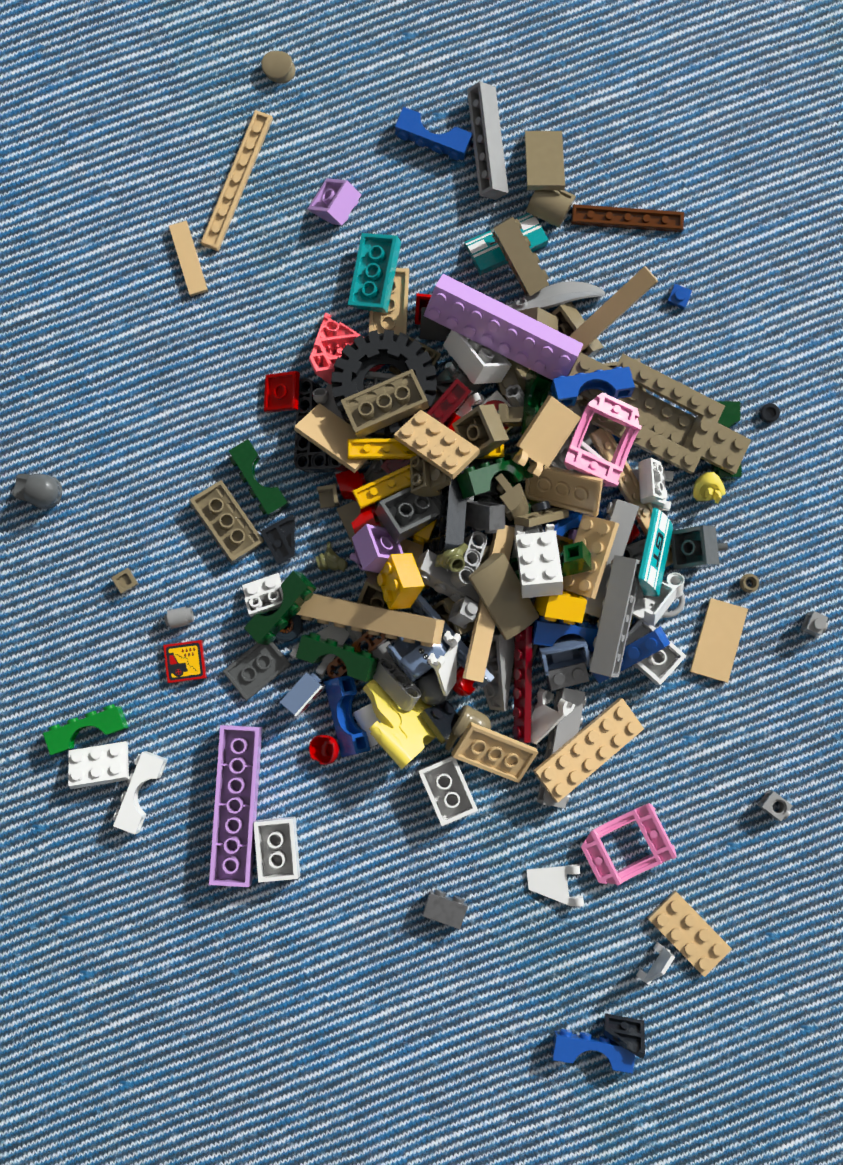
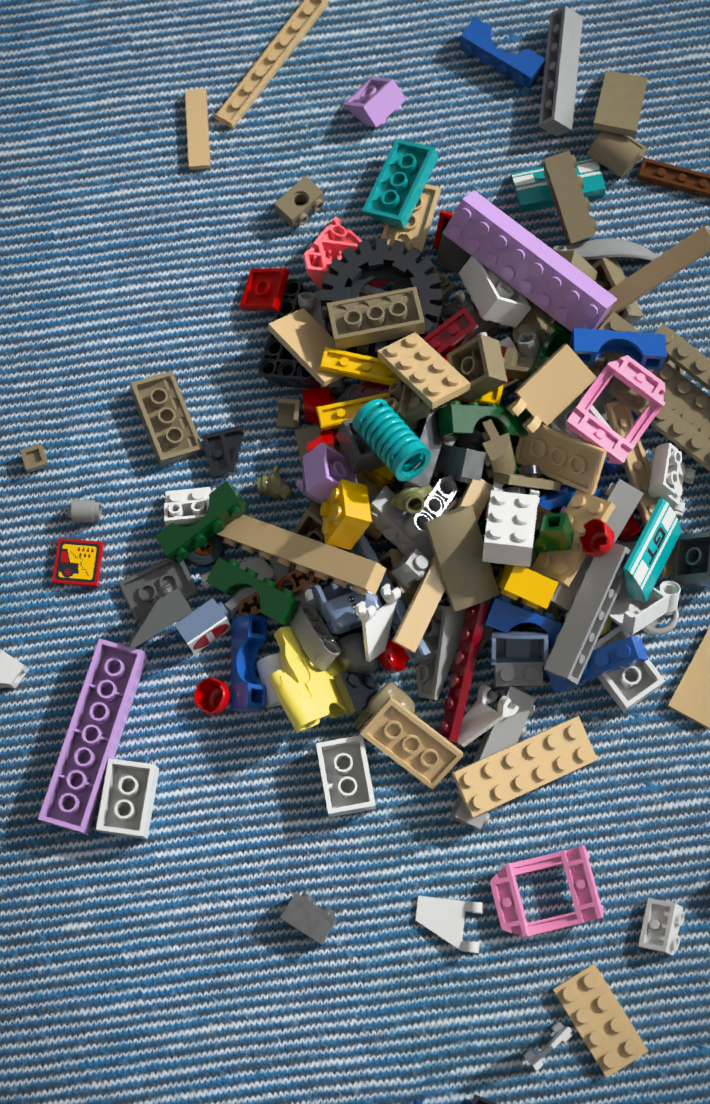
camera: 15 degrees right, 10 degrees down
dark green arch [229,439,290,518] -> none
none -> dark grey slope [129,582,192,649]
none -> dark tan brick [274,175,324,230]
none -> teal piece [352,399,431,481]
none -> red hair [579,518,615,557]
none -> white bracket [638,898,684,955]

